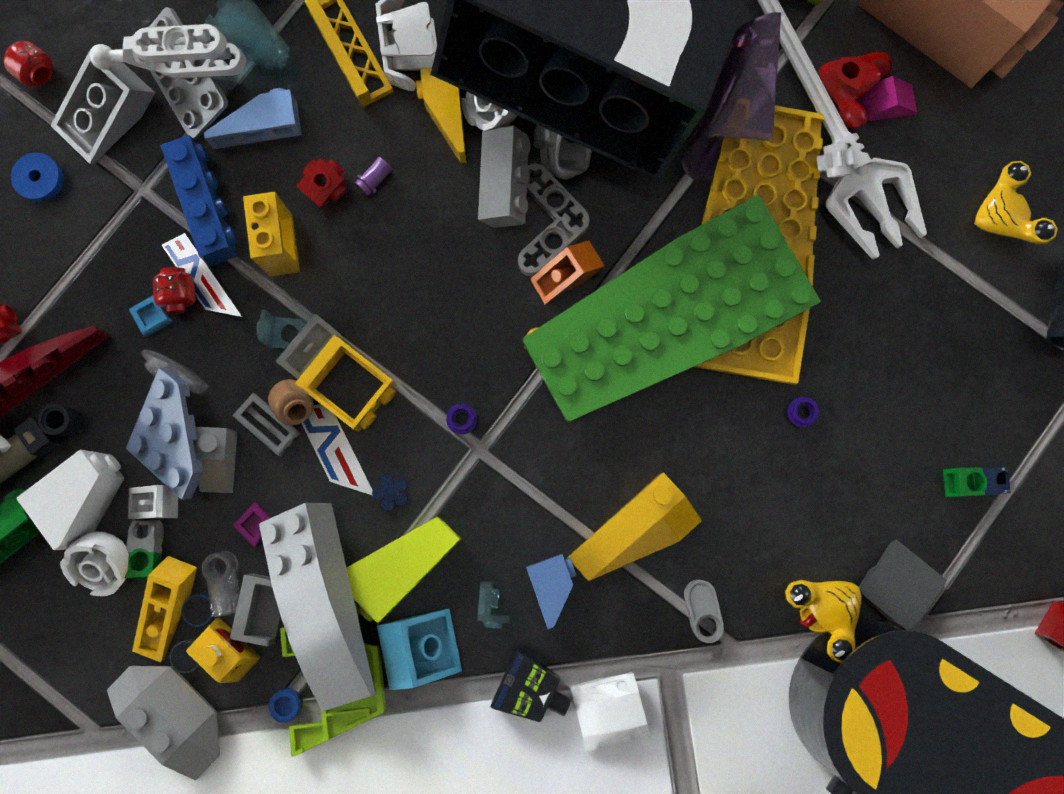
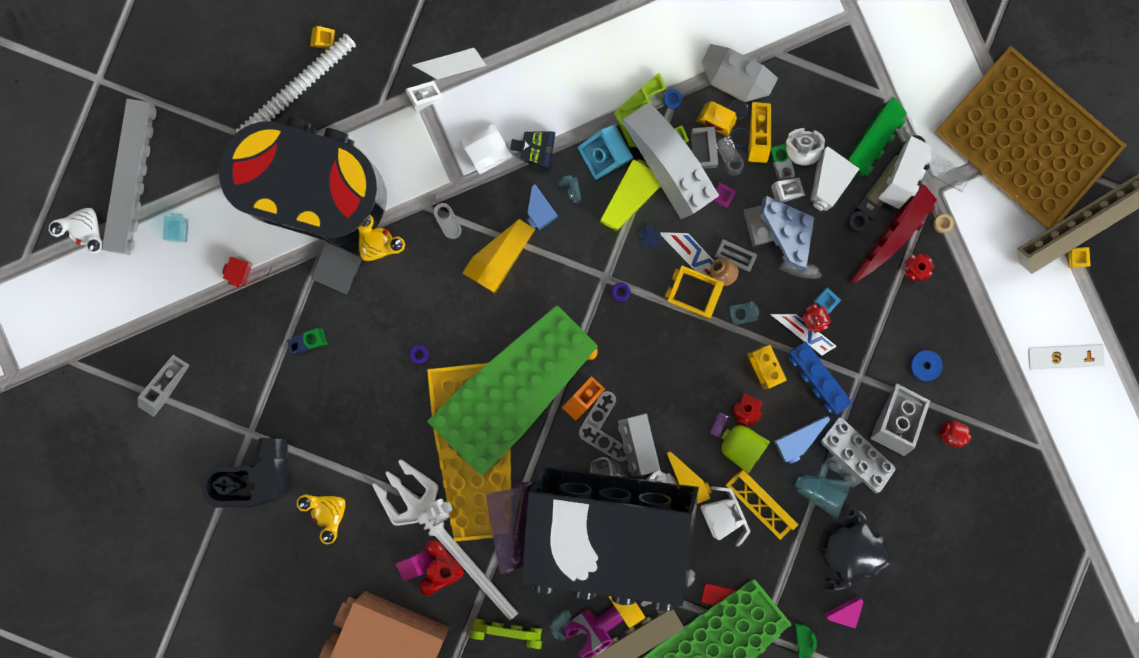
camera: 160 degrees right, 5 degrees up
white piece [89,24,246,78] -> none
light grey plate [276,314,340,379] -> none
none -> lime cylinder [721,425,770,473]

